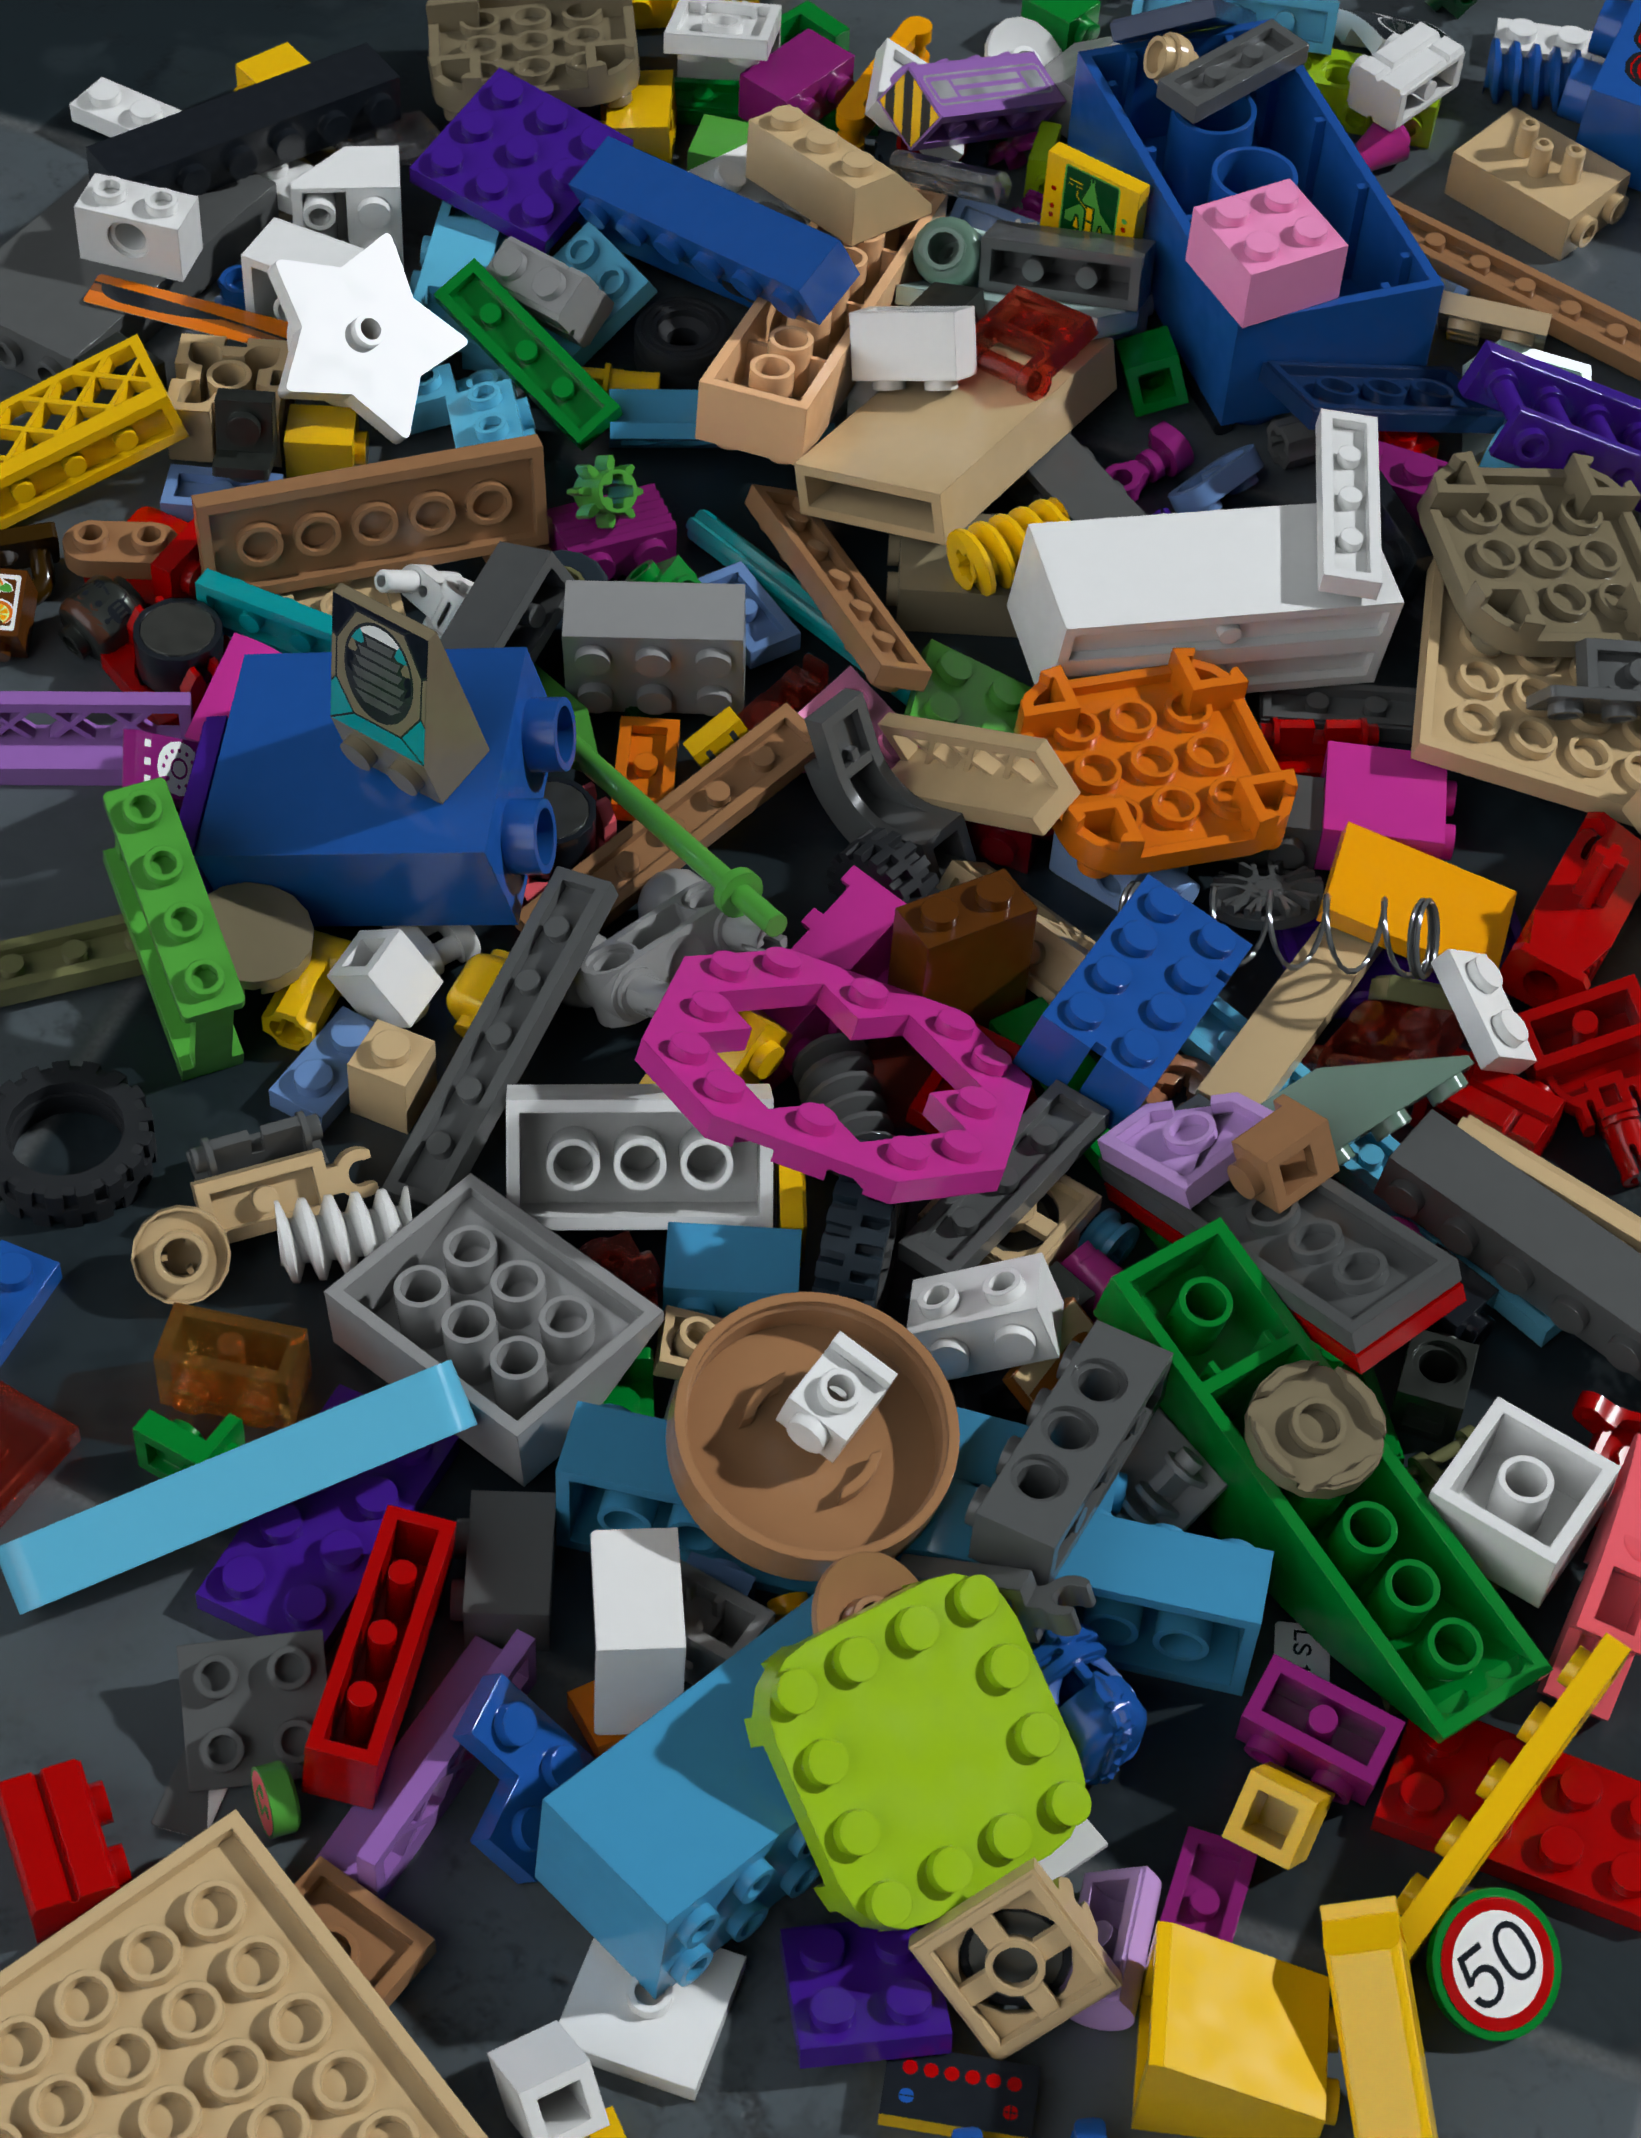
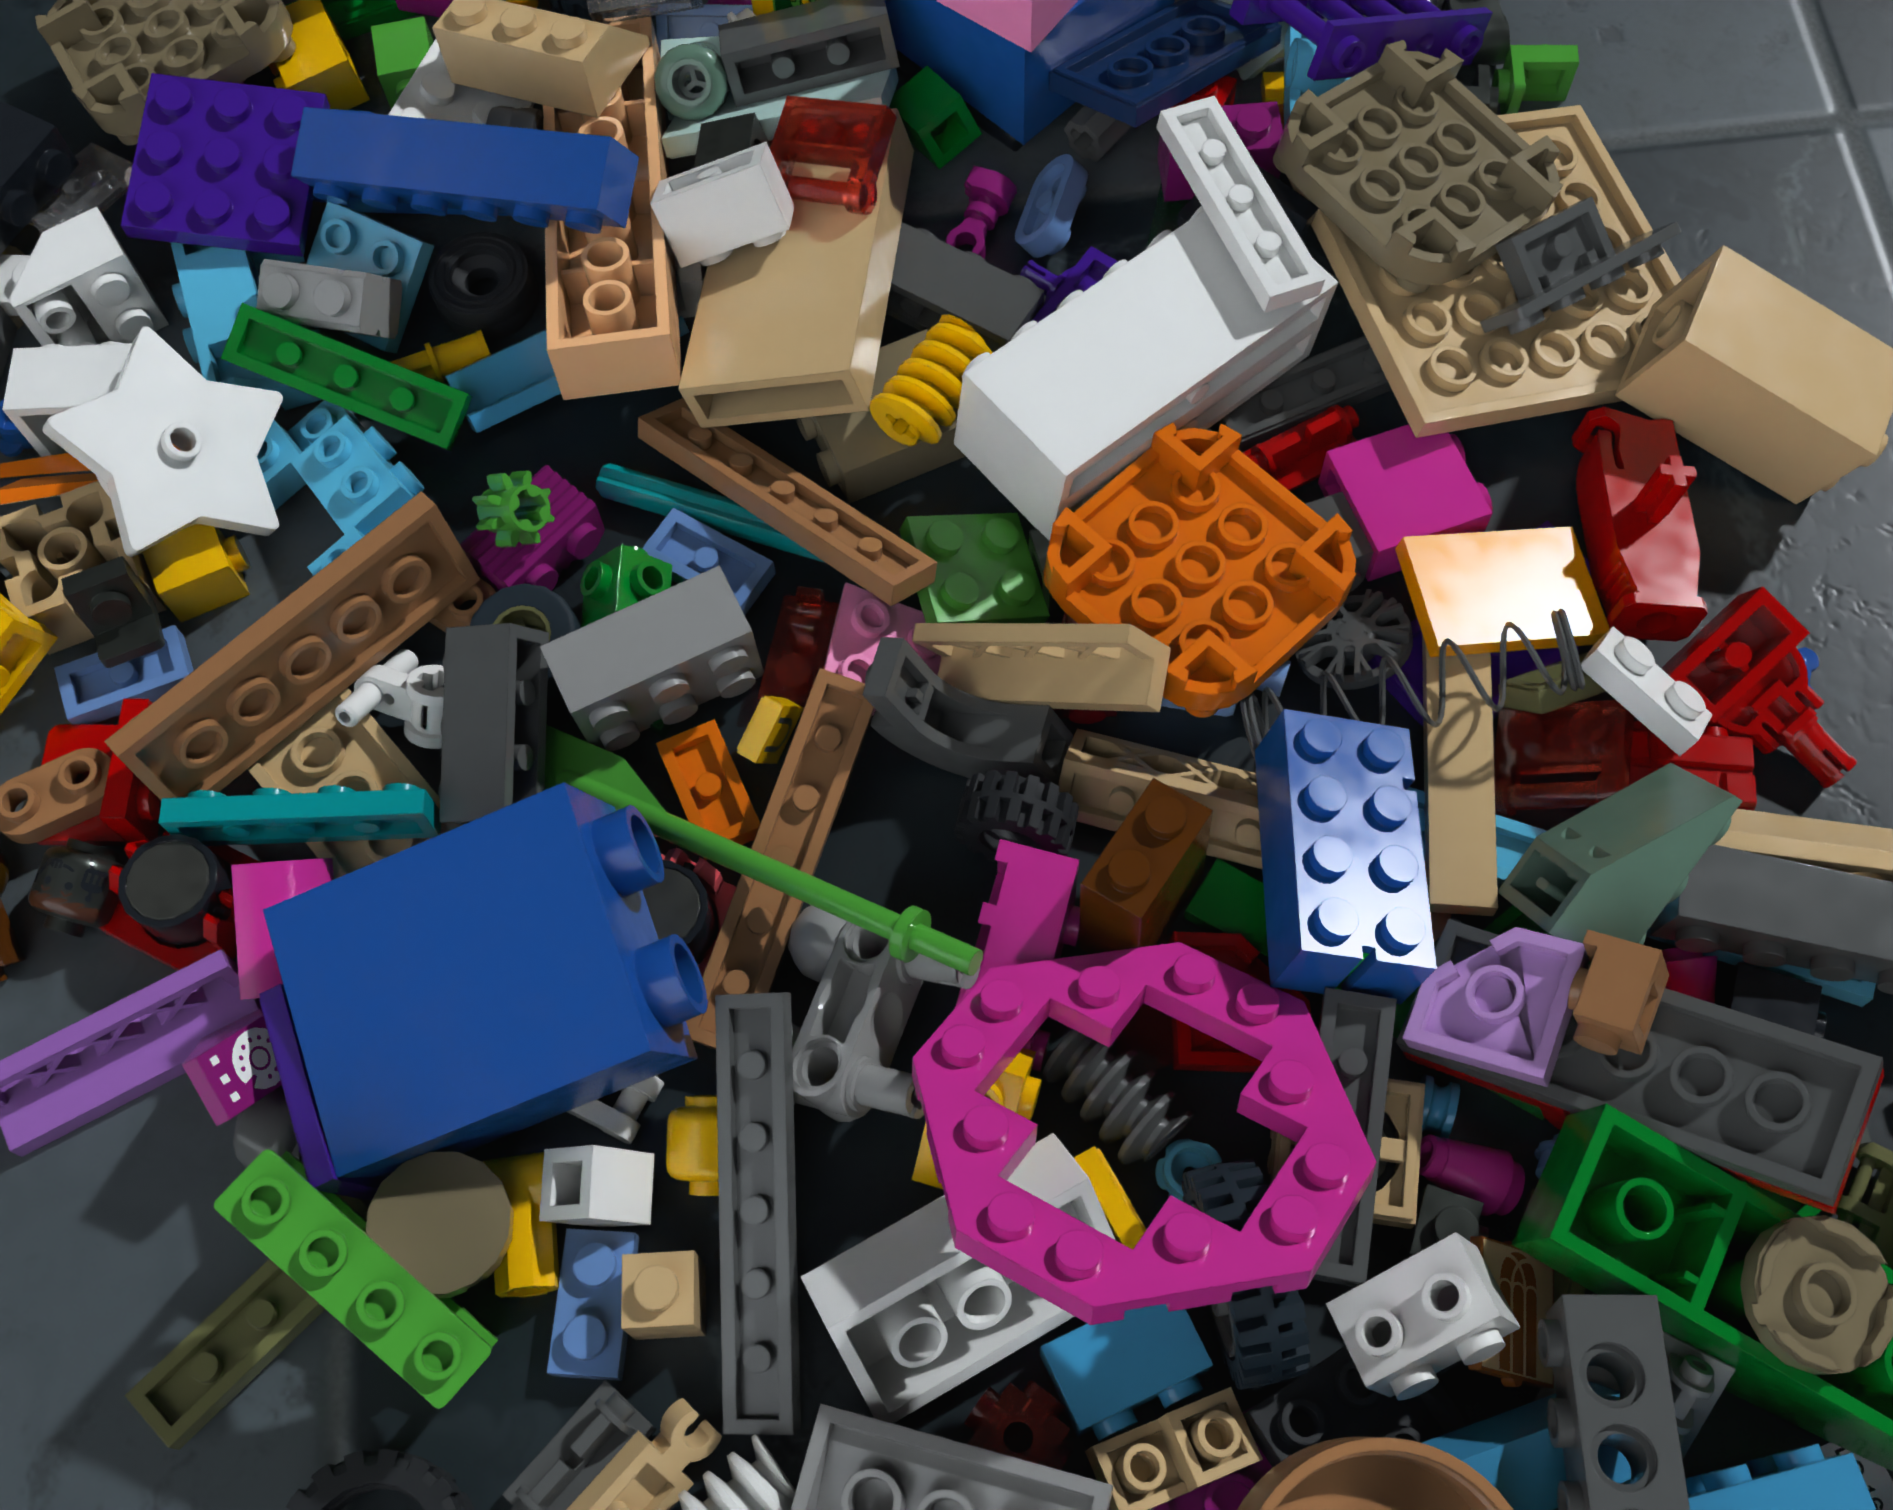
camera: 20 degrees left, 15 degrees up
slope [330,583,490,804] -> none

